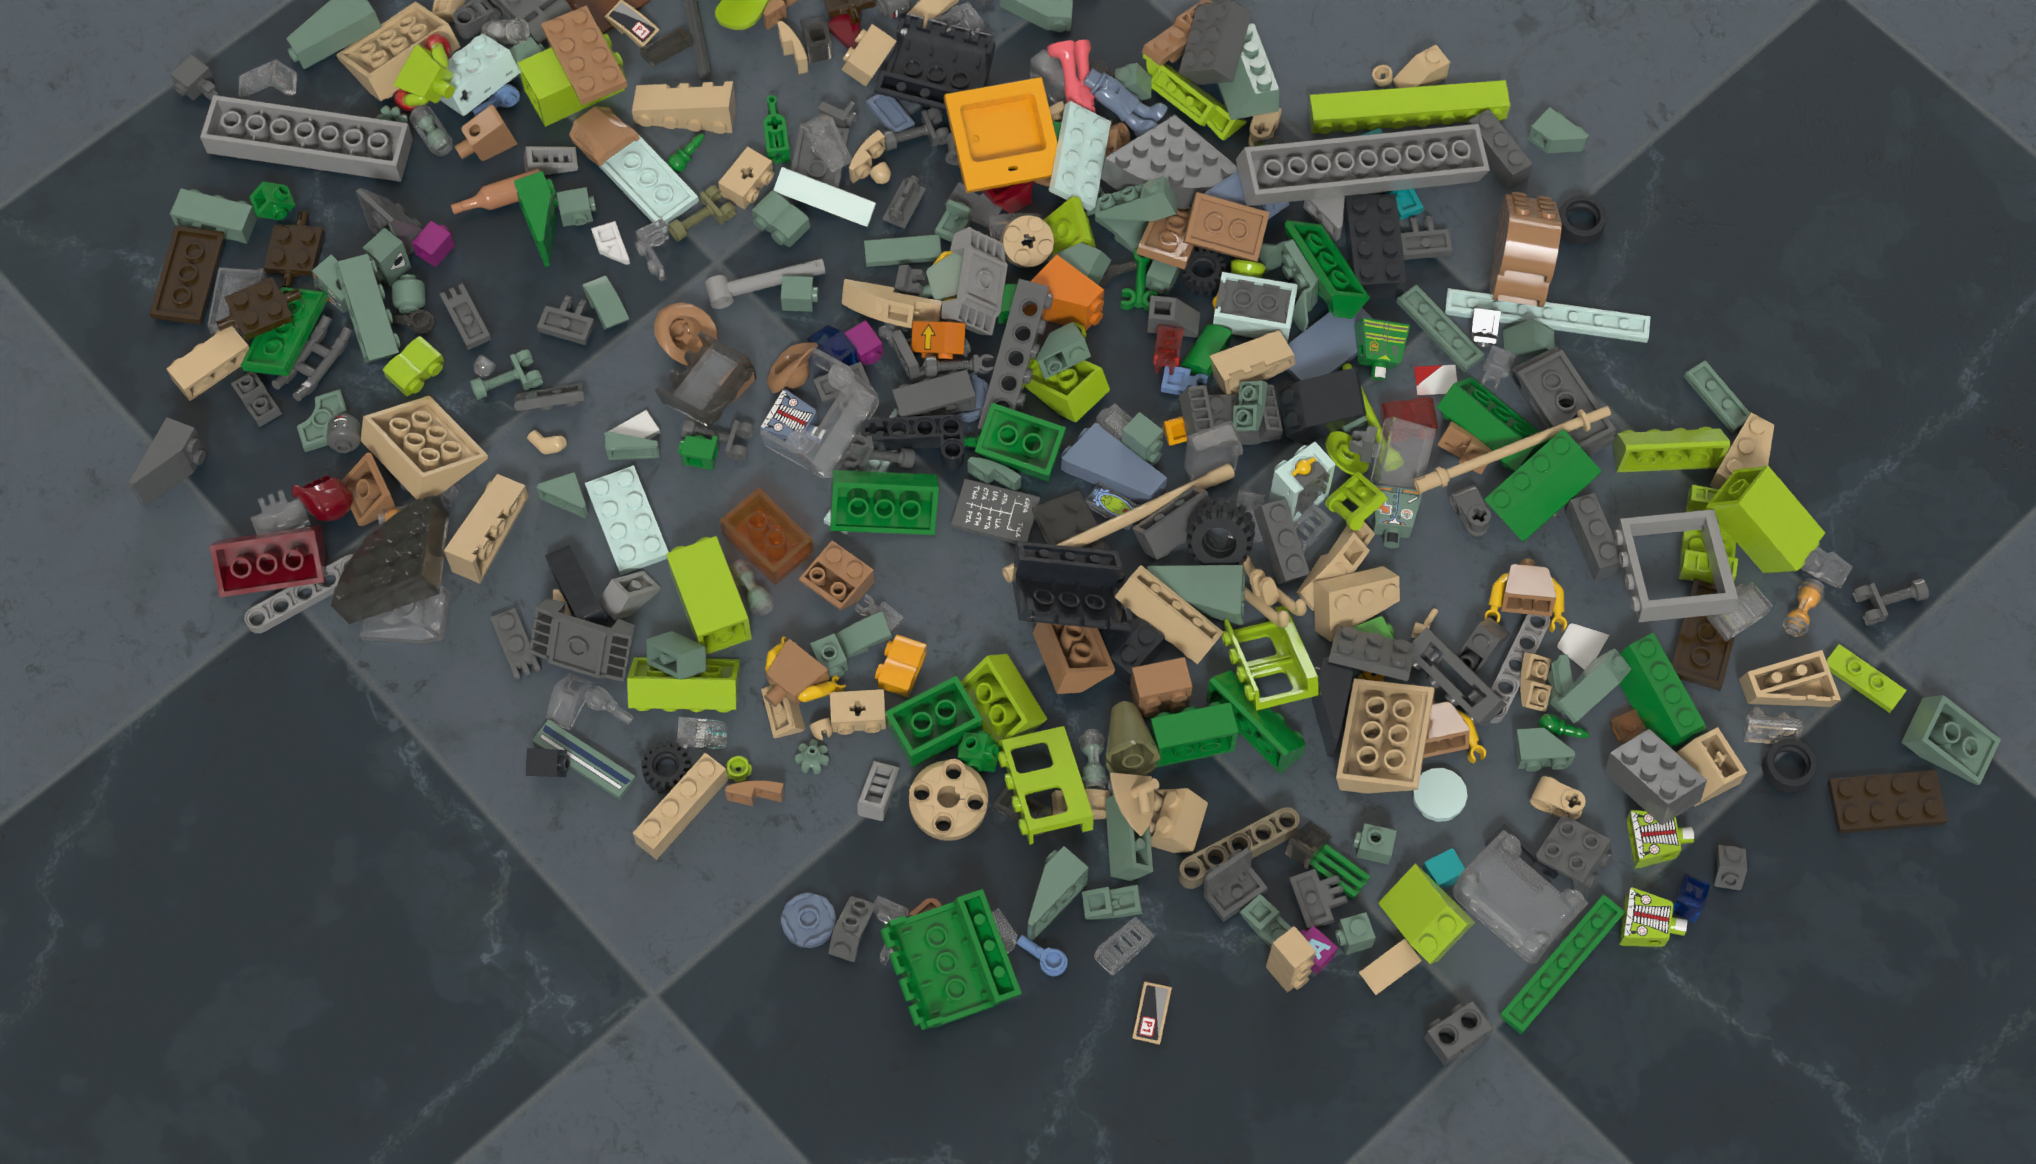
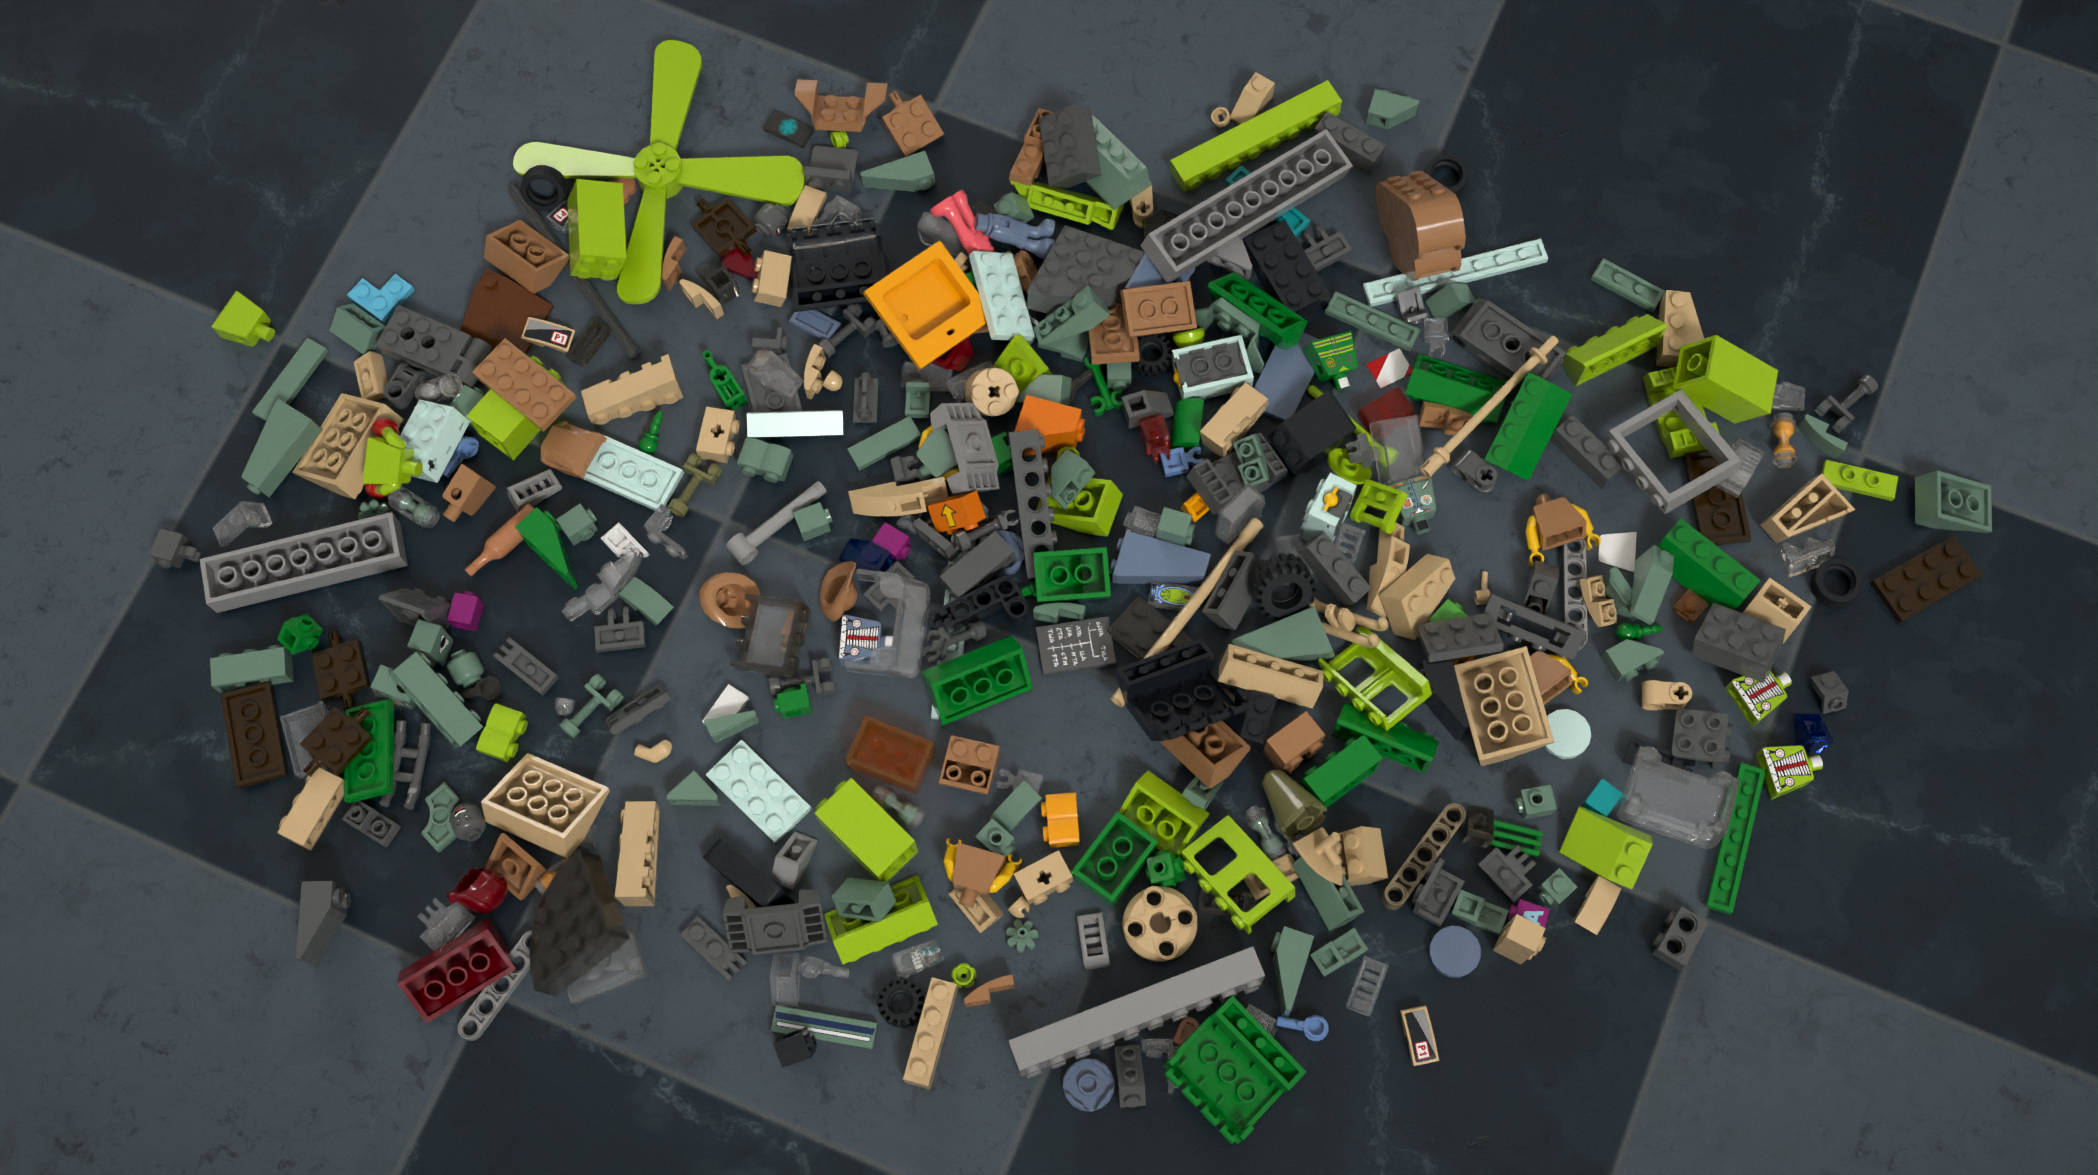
camera: 20 degrees left, 5 degrees up
none -> clear slope [561,547,644,621]
none -> light grey brick [1009,947,1265,1078]
none -> sand green slope [1181,777,1224,810]
none -> sand blue tile [1429,926,1481,978]
none -> sand green slope [1798,414,1848,460]

